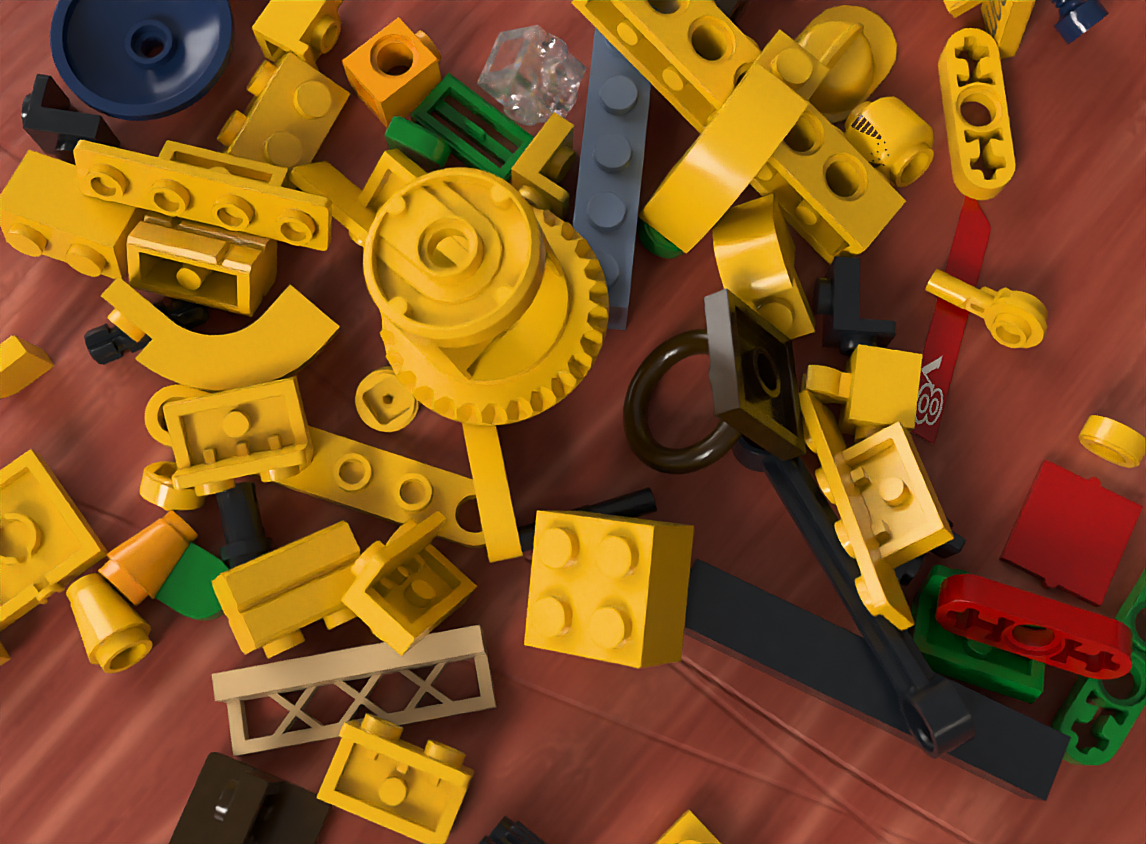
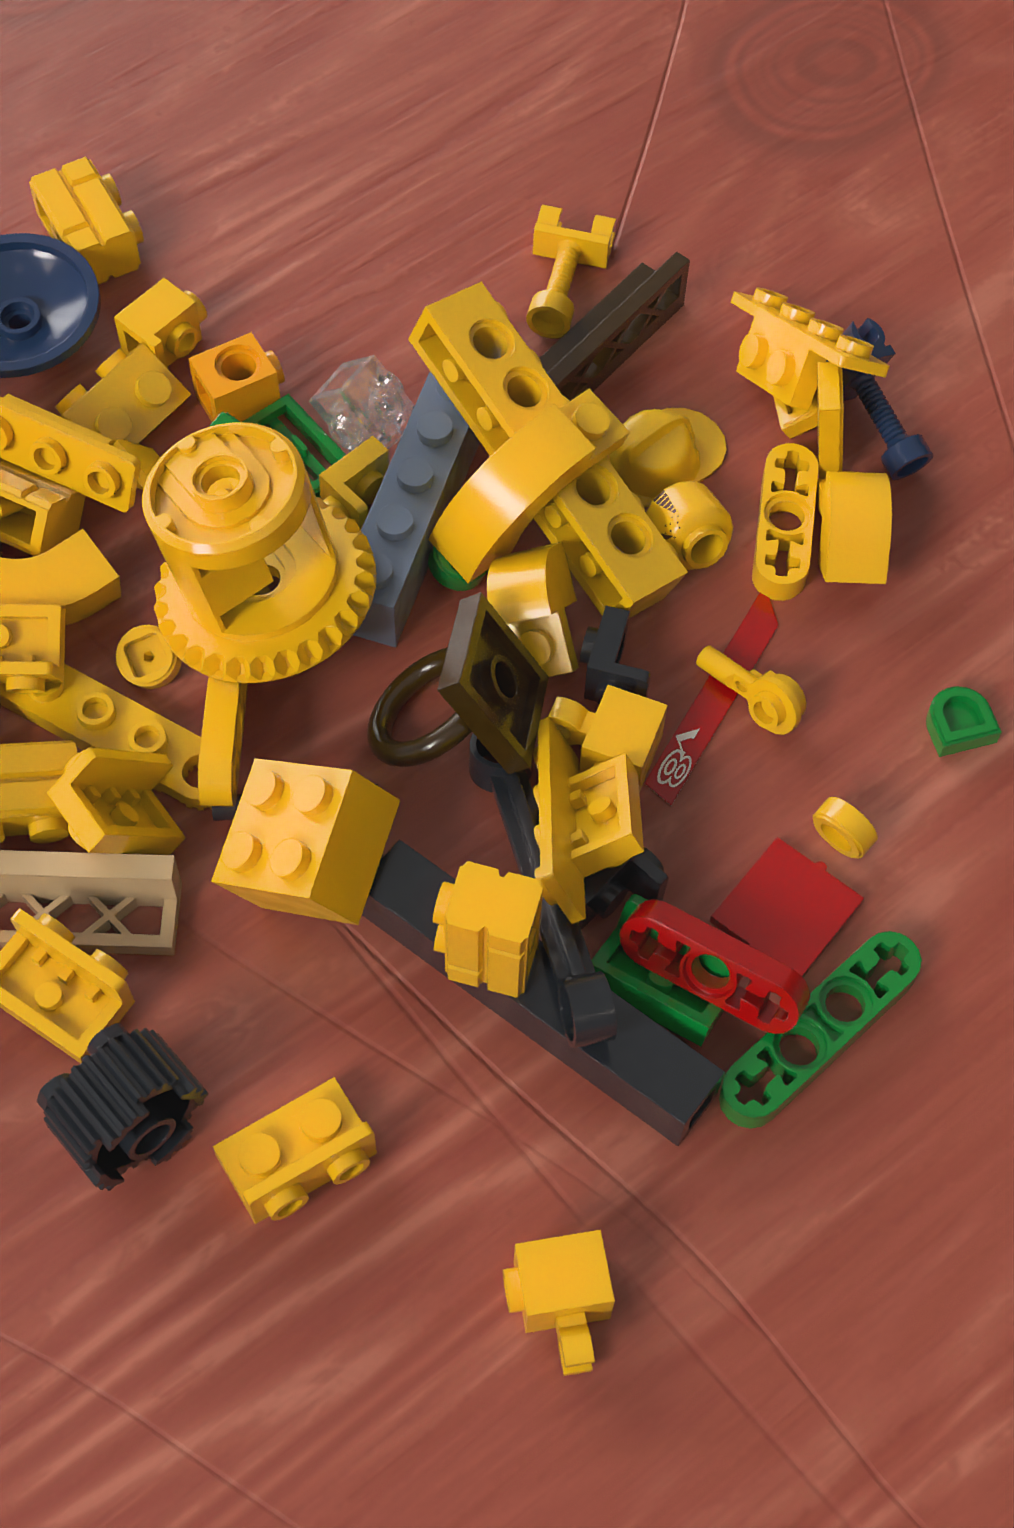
camera: 10 degrees right, 15 degrees down
none -> yellow brick [433,861,543,998]
none -> yellow brick [815,471,892,584]

